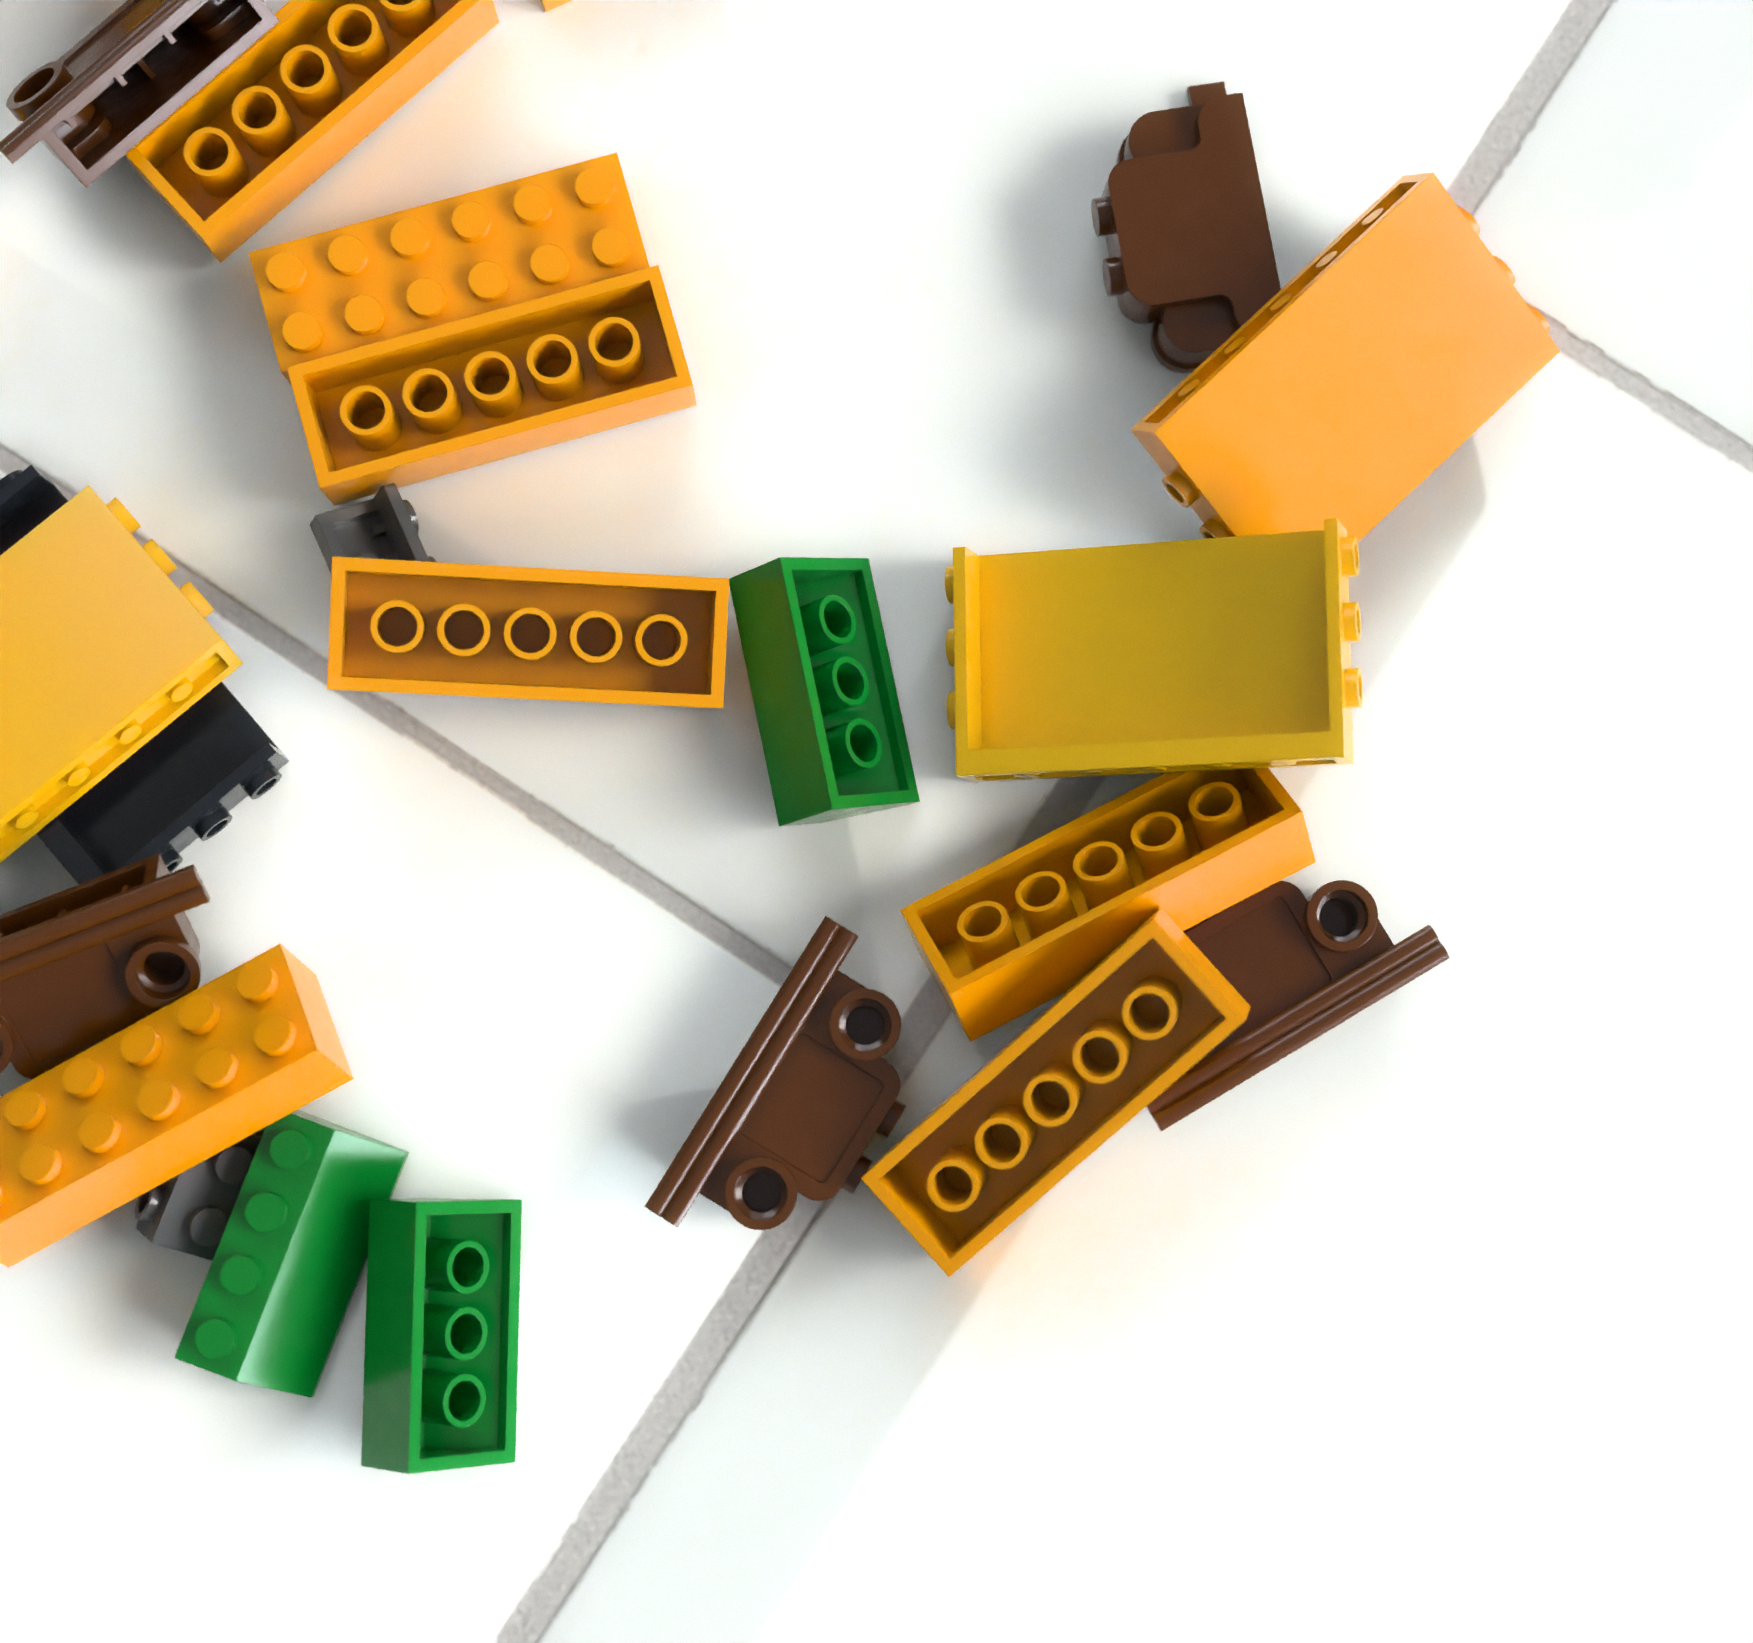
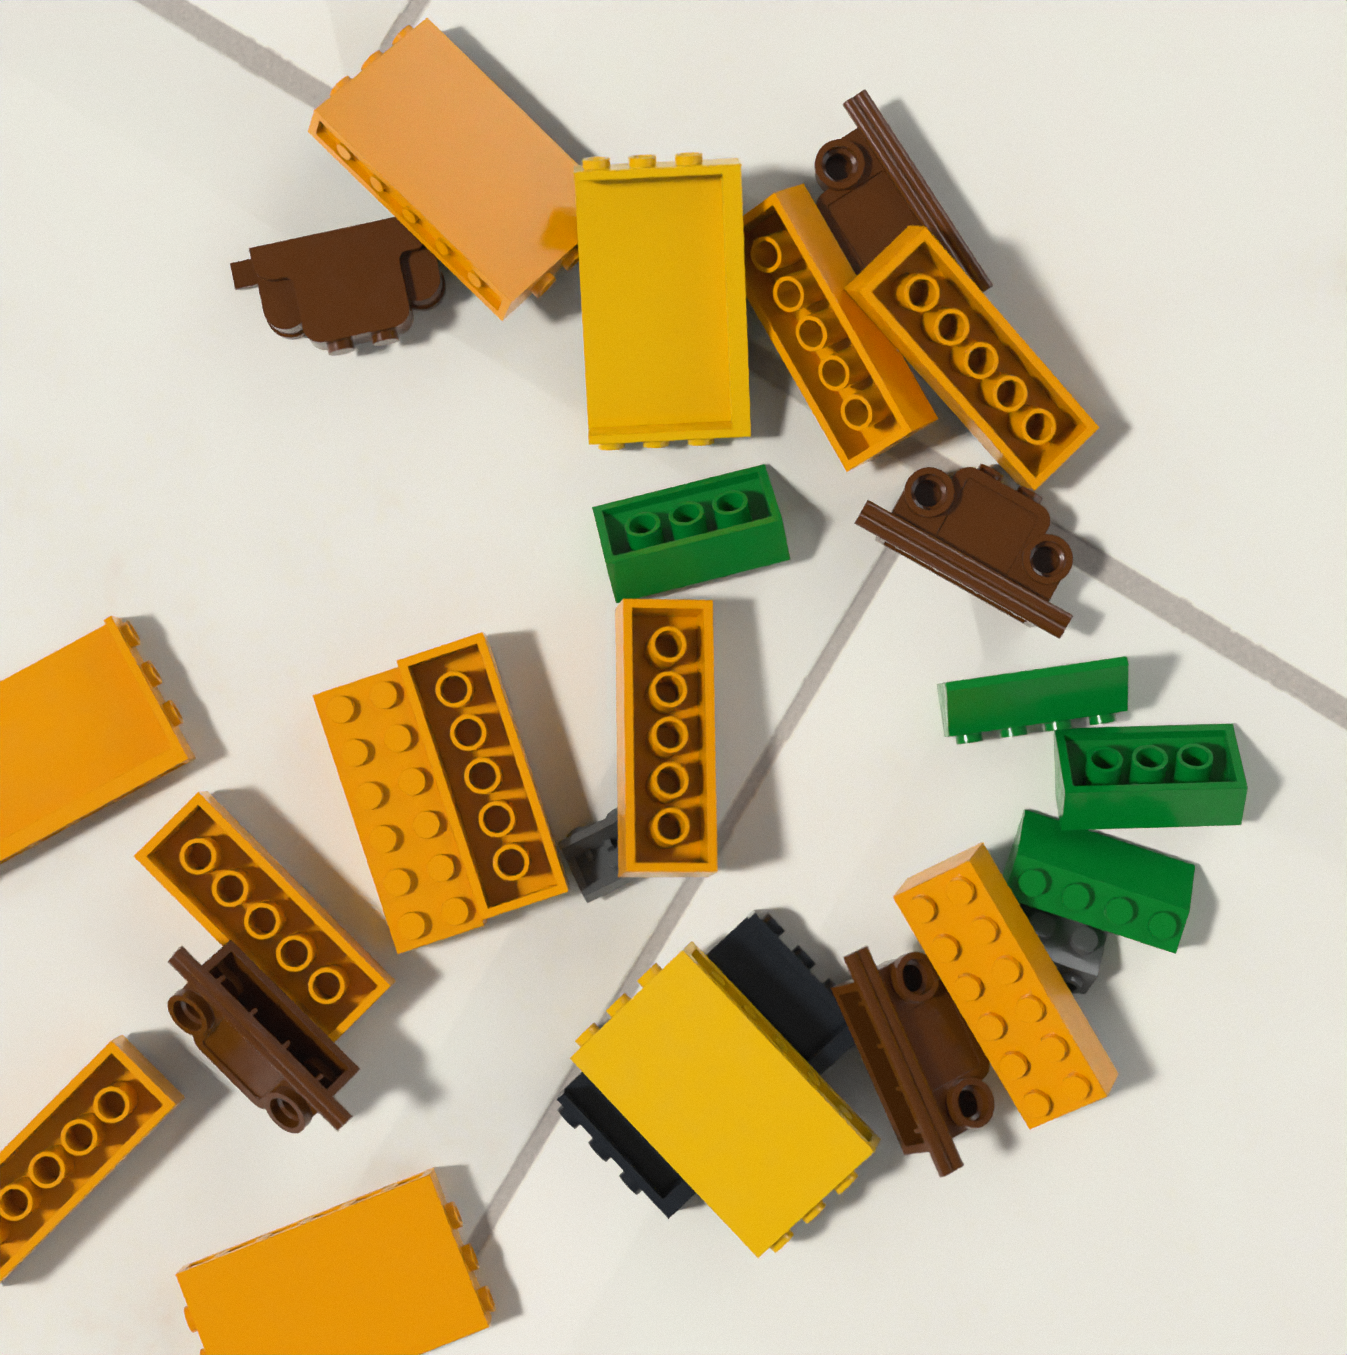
camera: 85 degrees left, 5 degrees up
none -> green slope [937,656,1129,745]

